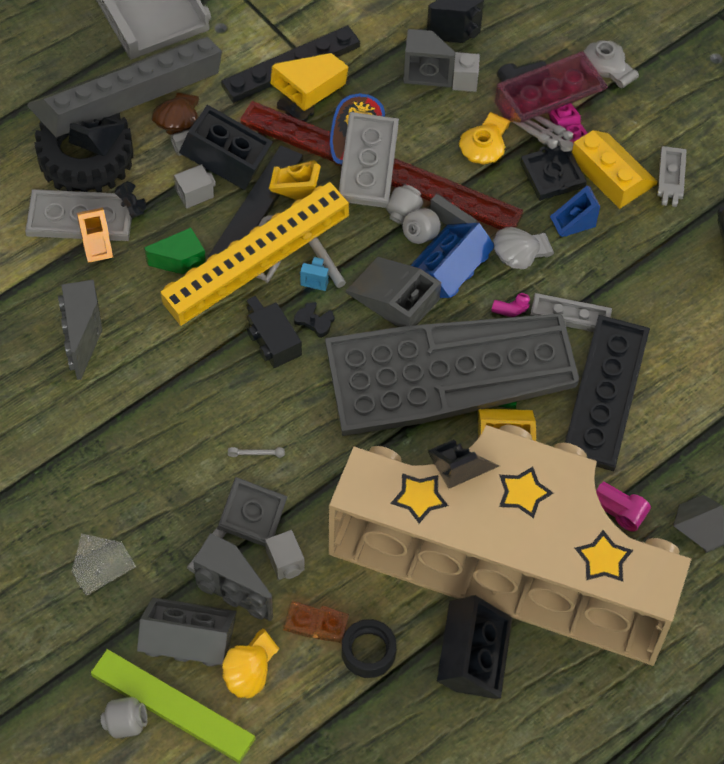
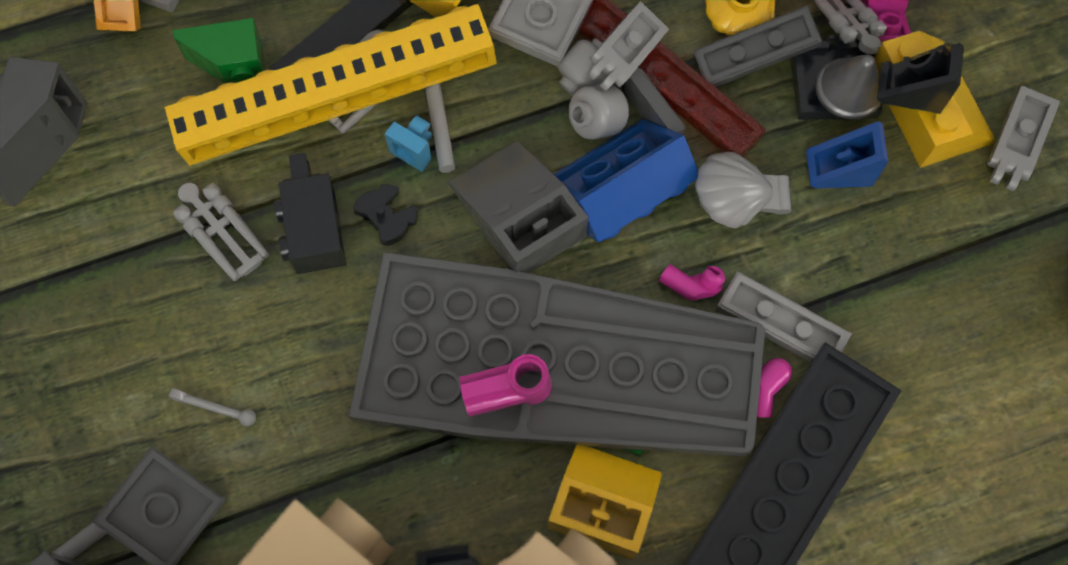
camera: 20 degrees right, 10 degrees up
none -> light grey piece [173,183,270,281]
none -> dark pink piece [459,354,552,417]
none -> light grey hinge [587,1,669,91]
none -> dark grey tile [693,5,822,90]
none -> dark pink arm [757,358,792,418]
none -> flat silver hat [815,55,881,119]
none -> black slope [877,42,964,114]

